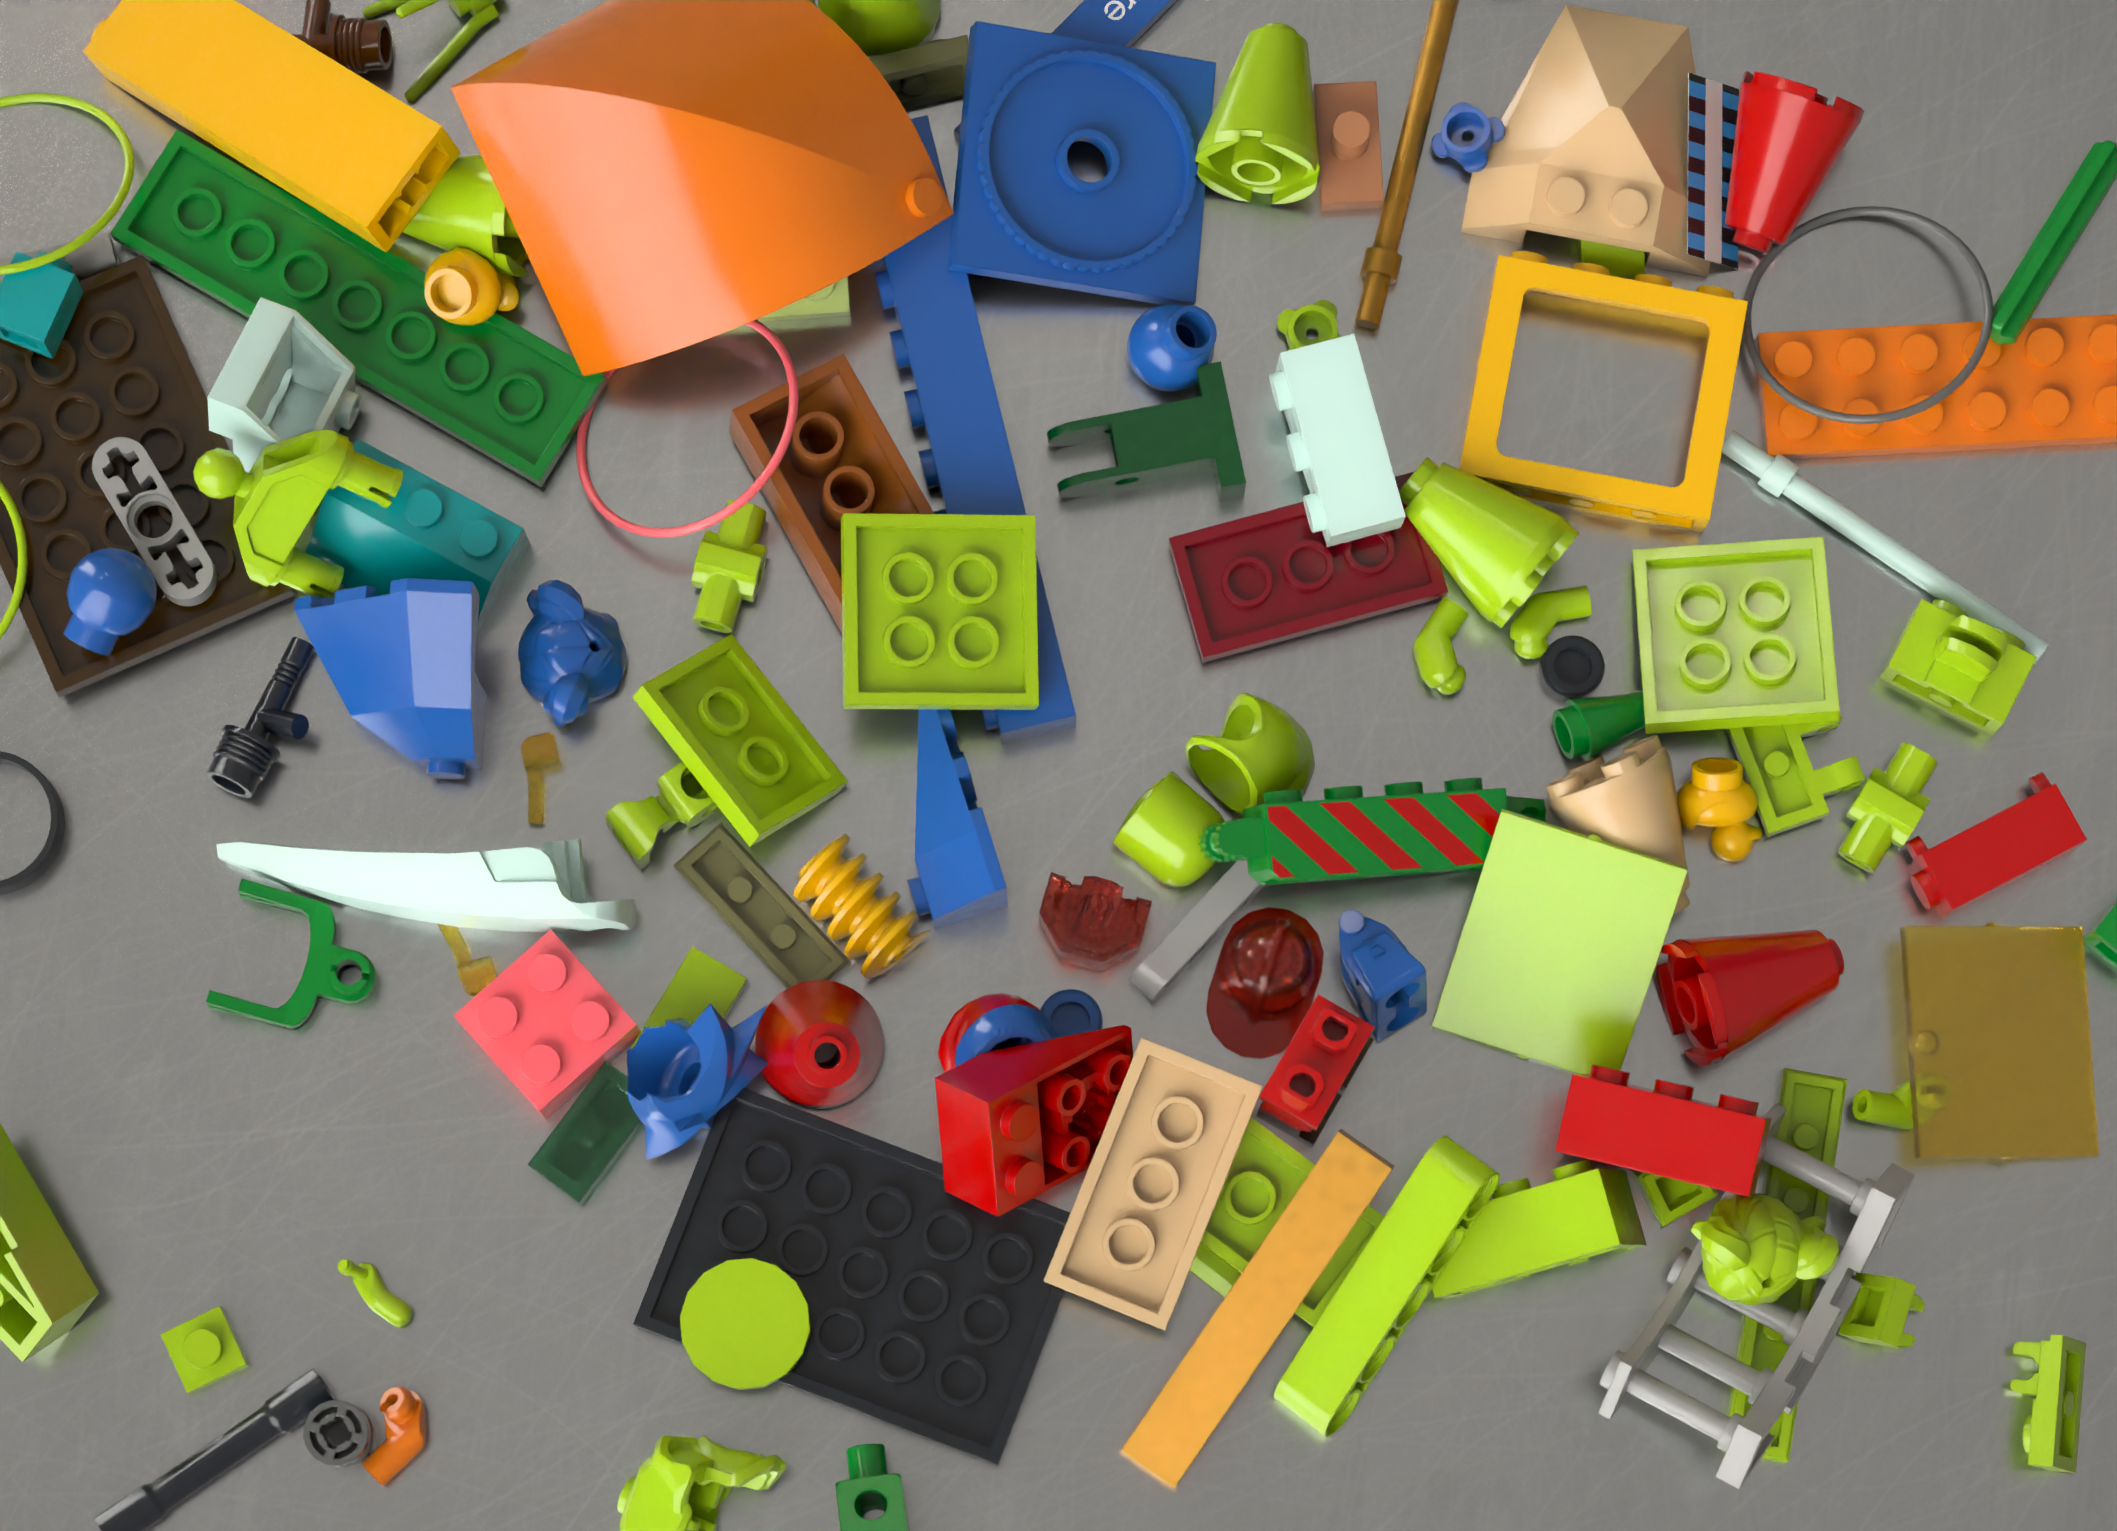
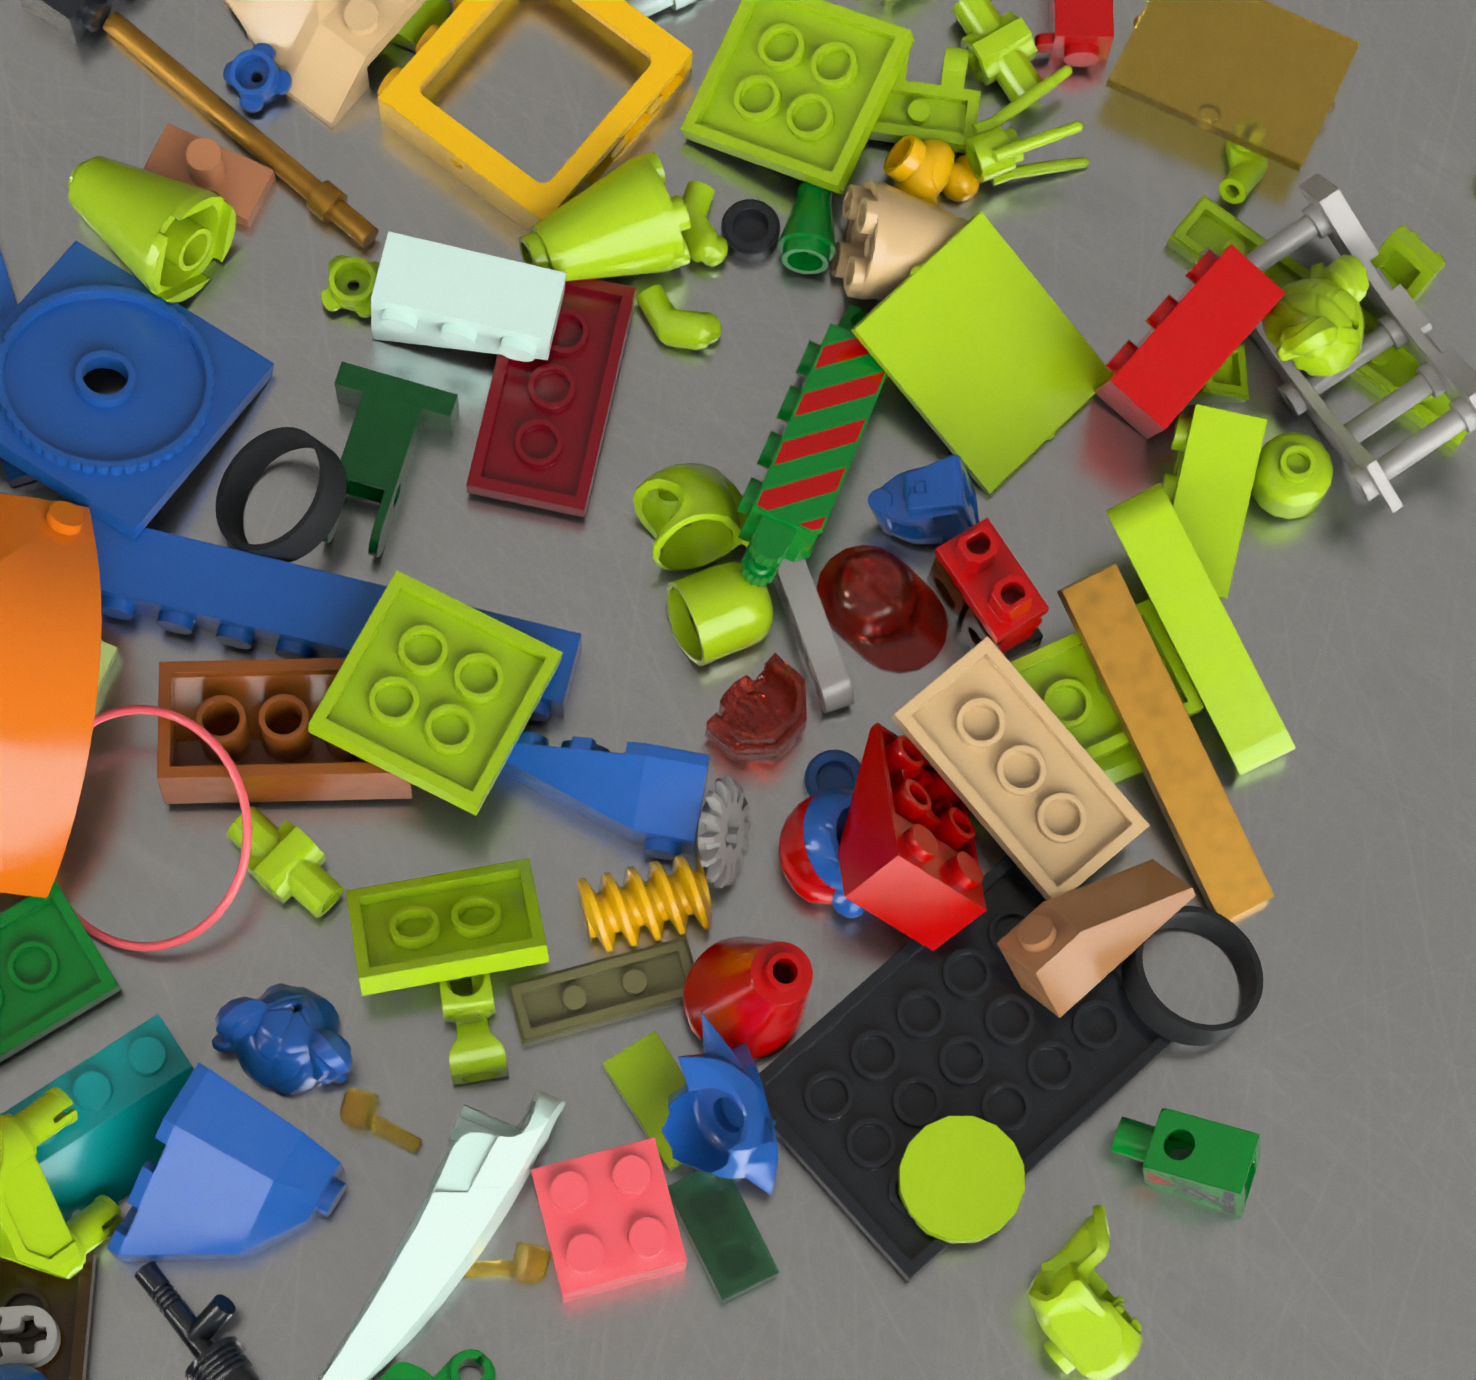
camera: 70 degrees left, 5 degrees down
blue piece [1127,304,1217,391] -> none
red cone [1656,930,1844,1067] -> none
none -> black tyre [216,427,346,562]
none -> light grey gear [697,776,751,888]
none -> lime plant [964,65,1089,186]
none -> medium nougat slope [997,859,1196,1018]
none -> black tyre [1122,906,1263,1046]
none -> lime head [1252,432,1334,519]

